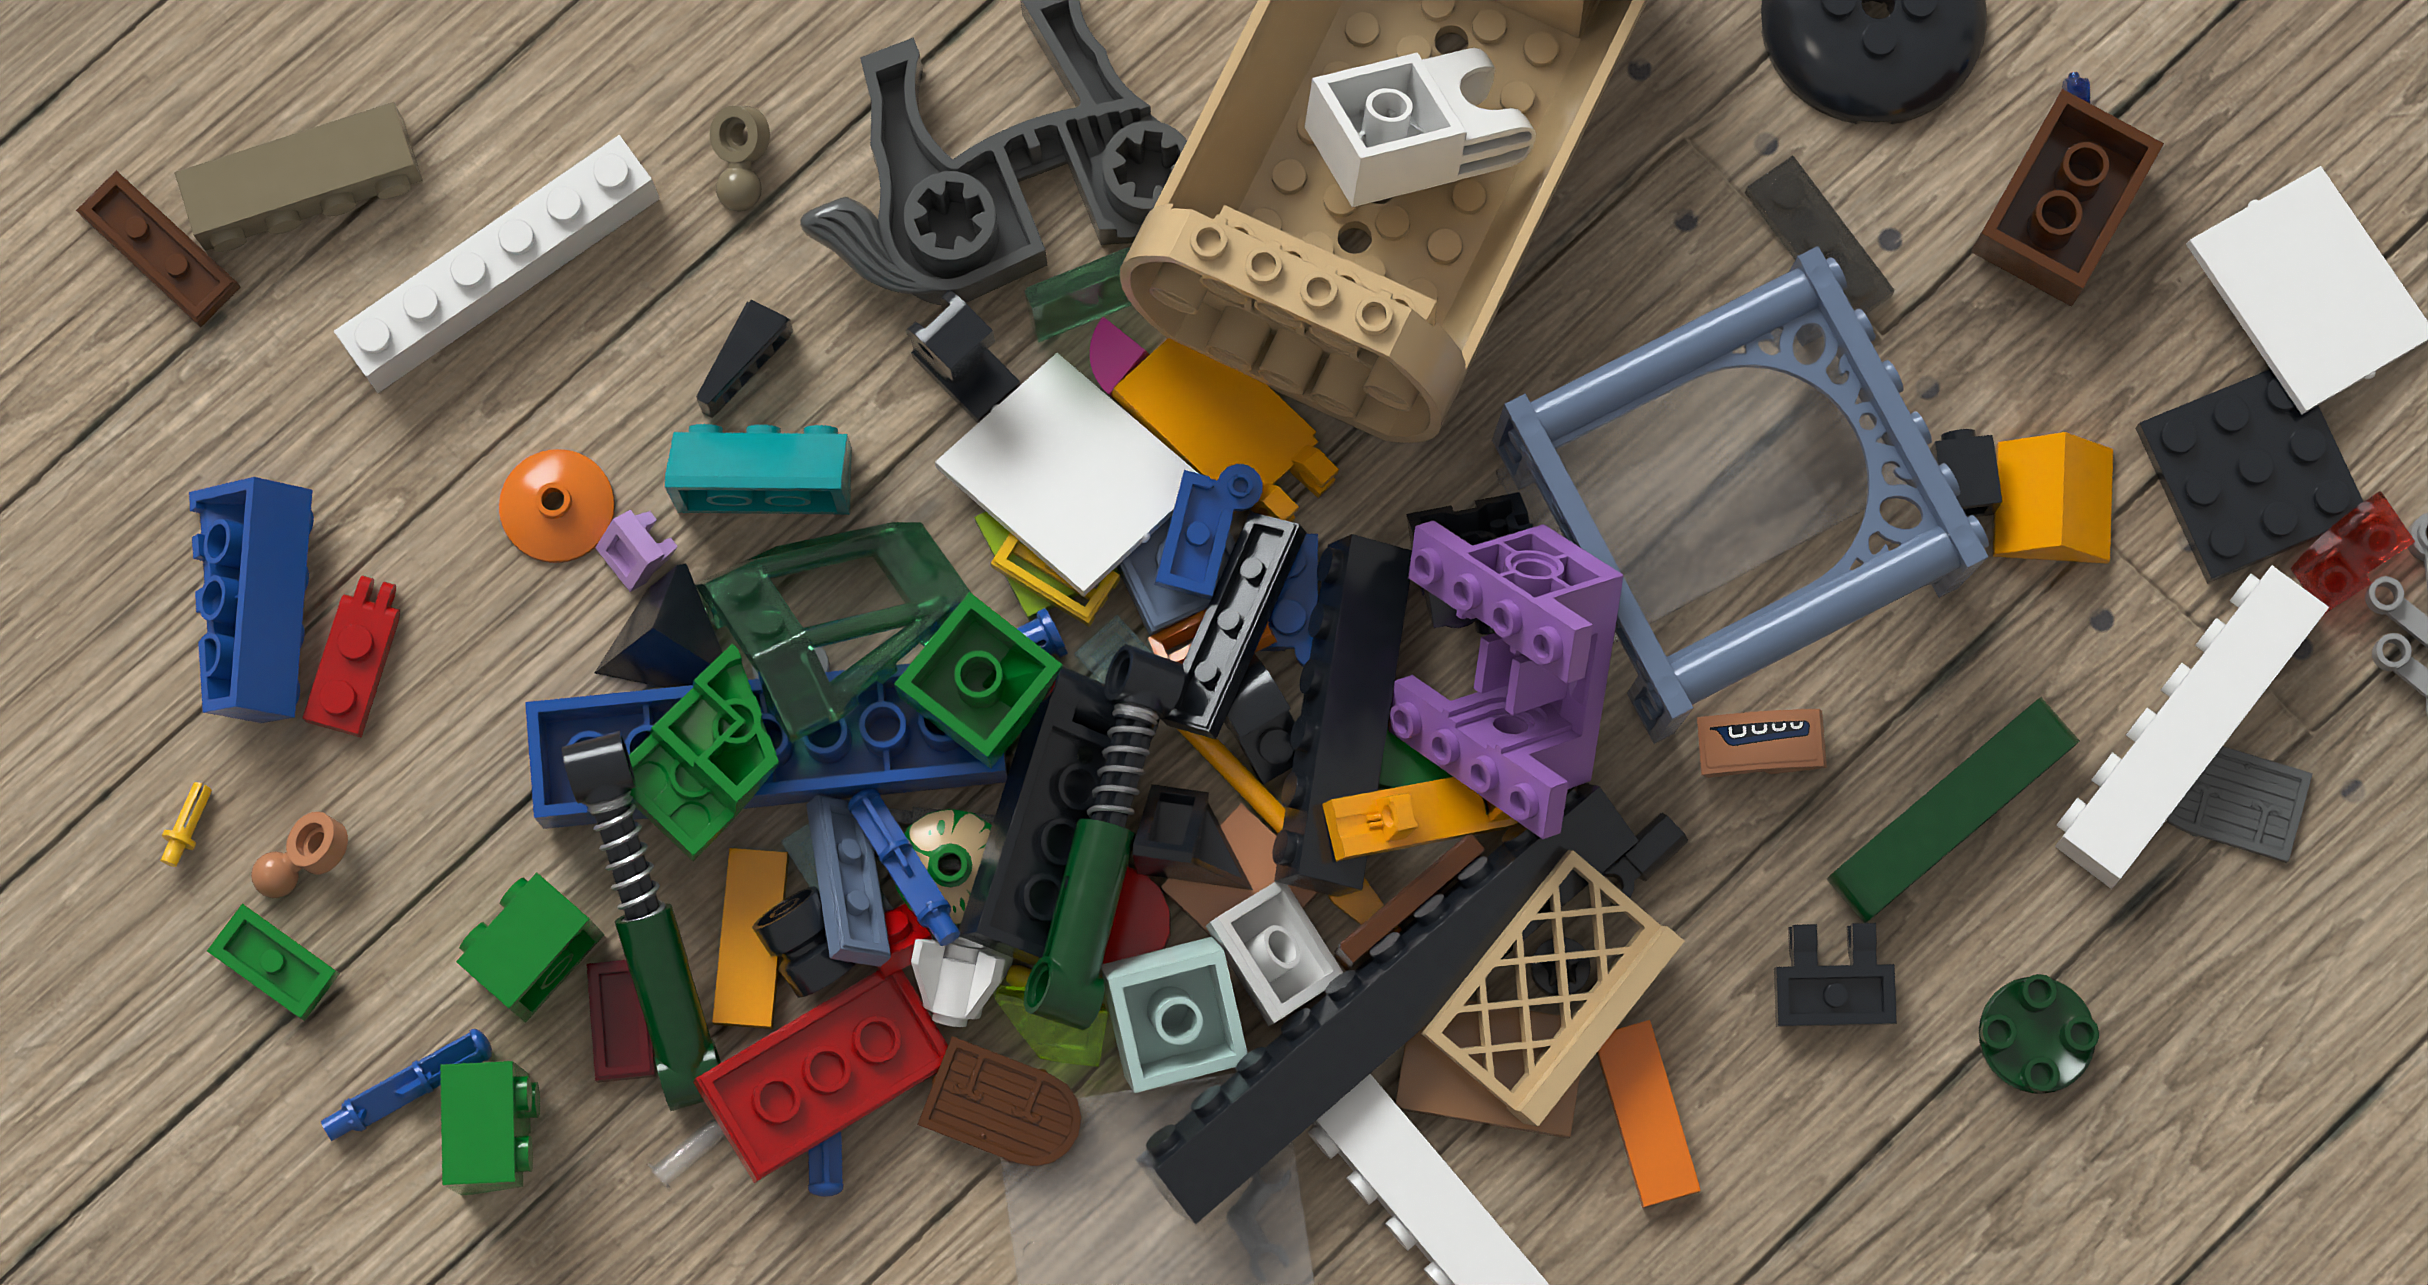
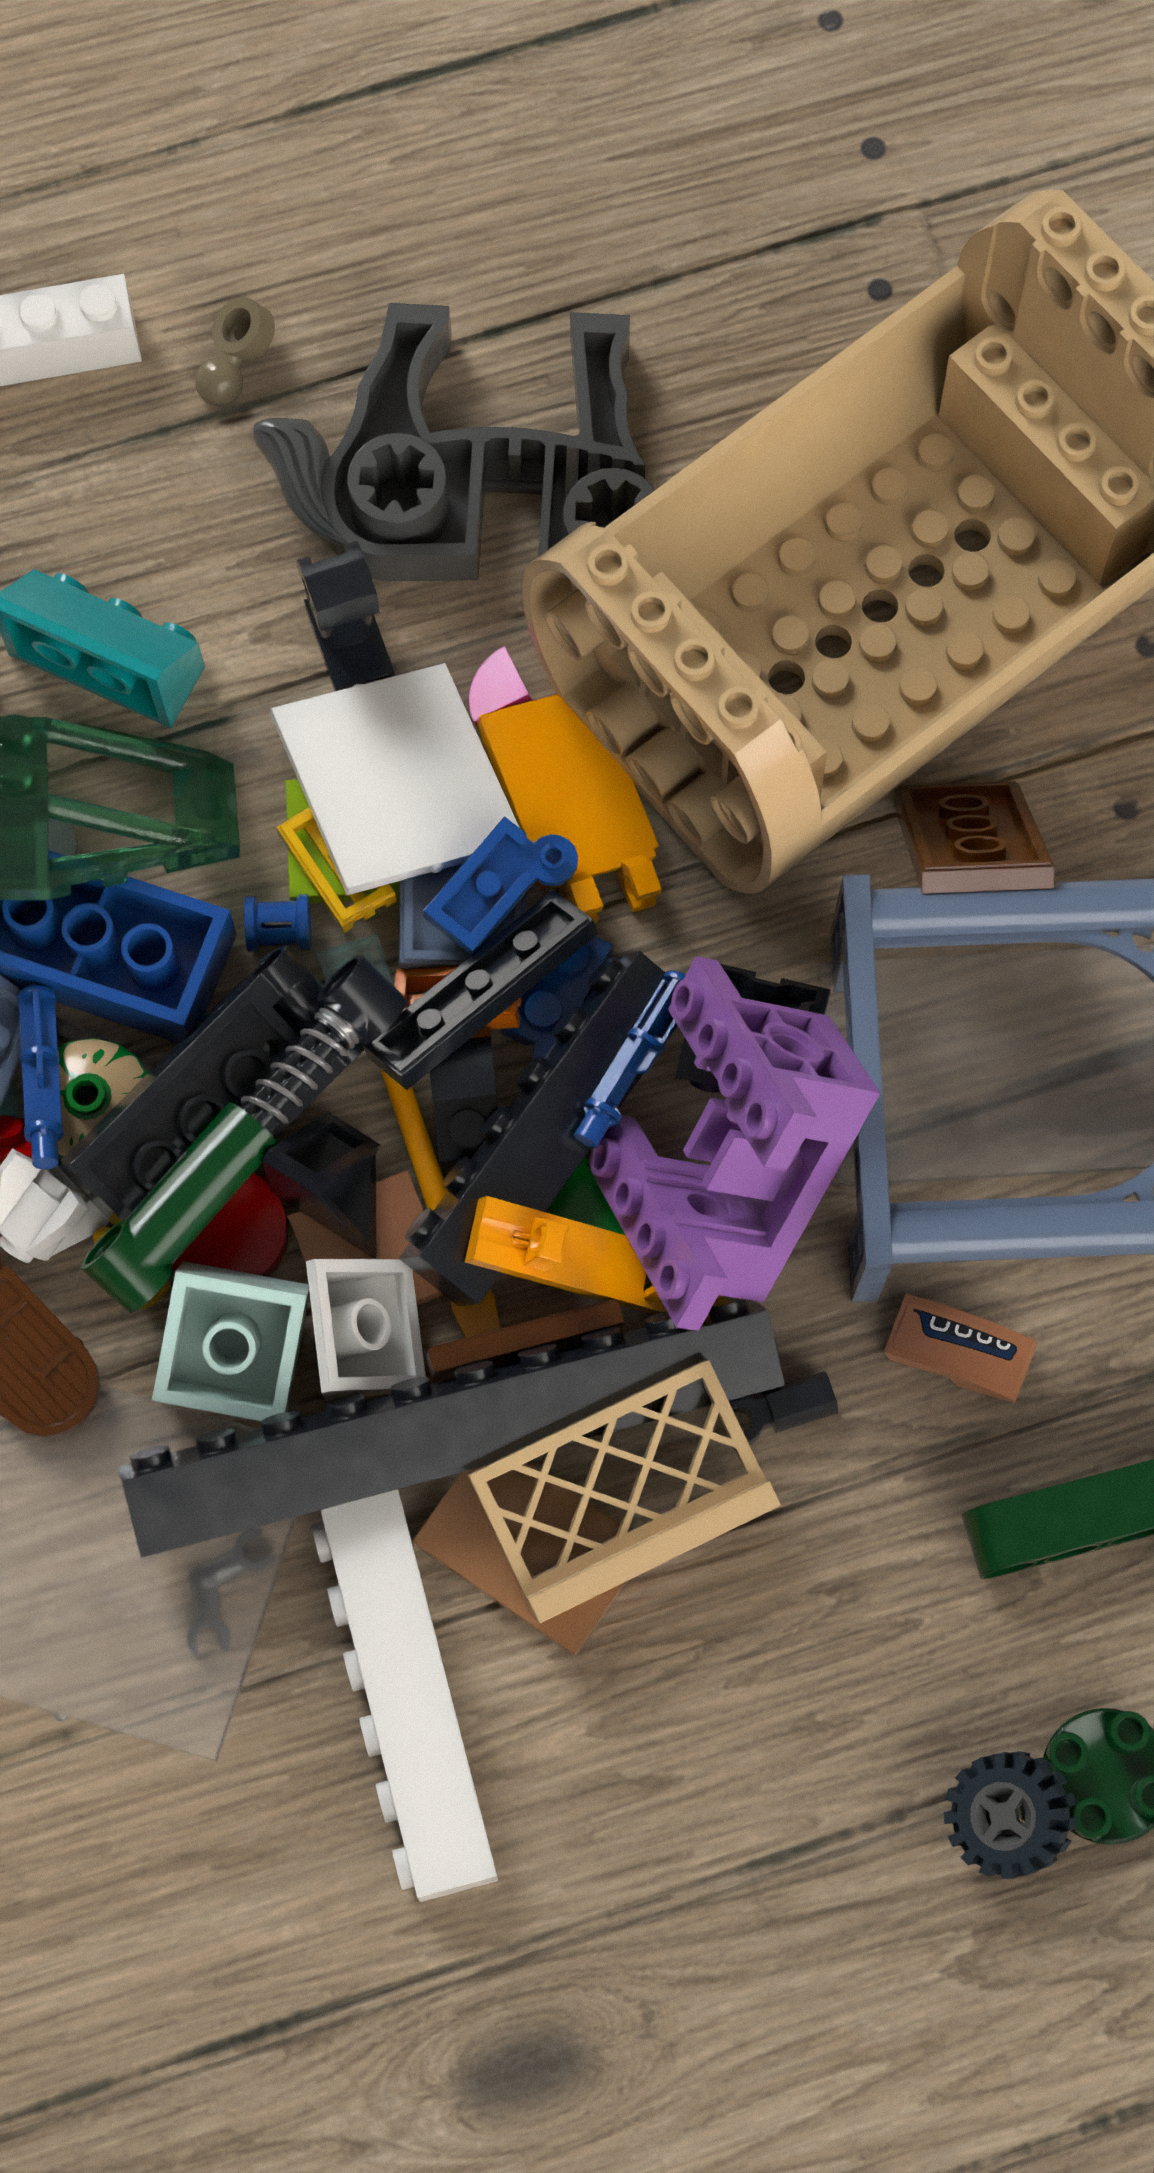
camera: 25 degrees right, 5 degrees down
black slope [696,300,793,418] -> none
green slope [894,592,1063,769] -> none
clear neon green slope [993,985,1108,1067] -> none
clear green tile [1024,247,1132,343] -> none
white brick [1305,48,1536,207] -> none
black tile [1530,937,1591,996] -> none
orange tile [1597,1020,1701,1208] -> none
black plate [1774,923,1897,1027] -> none
none -> blue piece [574,970,686,1148]
none -> reddish brown tile [895,781,1054,894]
none -> black wheel [944,1751,1077,1879]

